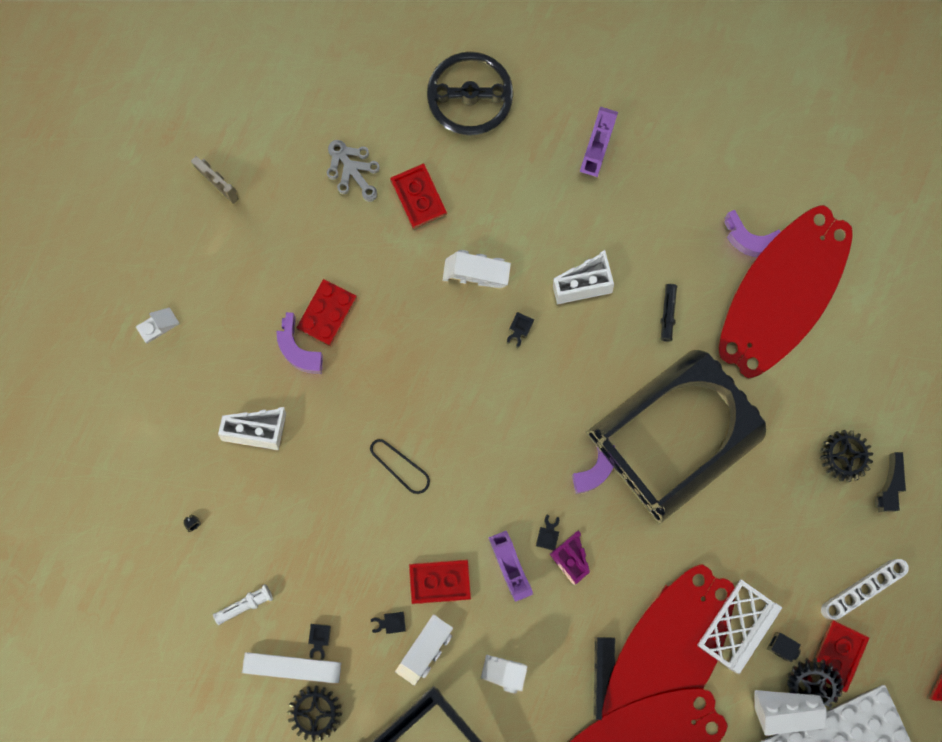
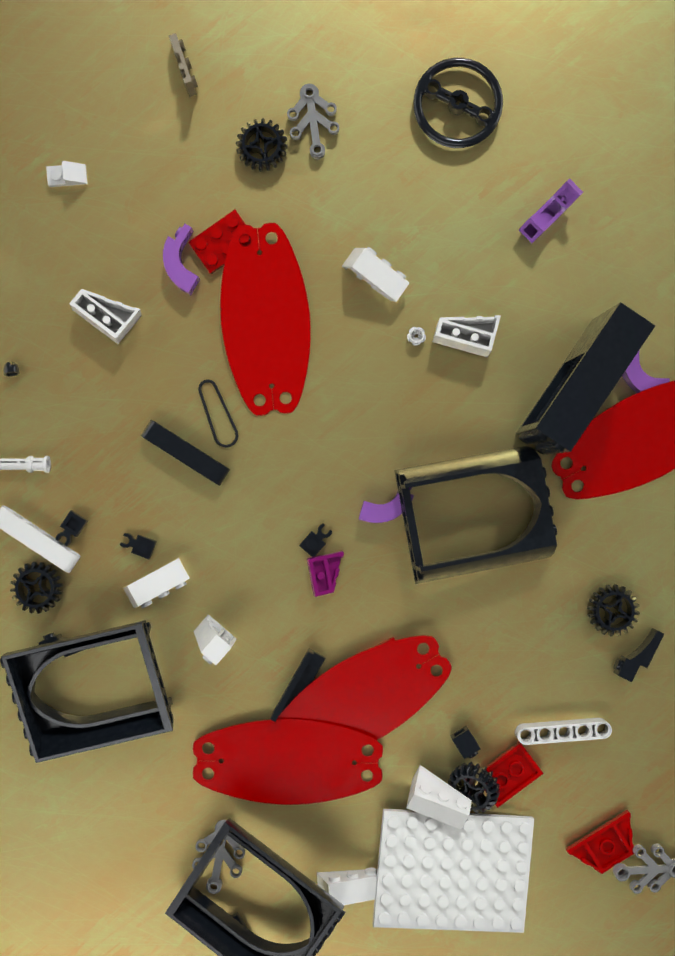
camera: 30 degrees right, 10 degrees up
red plate [390,163,447,229] -> none
red plate [409,560,471,604] -> none
medium lavender arch [489,530,533,602] -> none
black plate [507,312,534,348] -> none
black pin [660,284,678,342] -> none
white fence [697,580,782,674] -> none
none -> black beam [141,420,230,486]
none -> red piece [220,223,311,415]
none -> black gear [236,118,288,172]
none -> white plate [407,327,426,346]
none -> black panel [516,302,655,455]

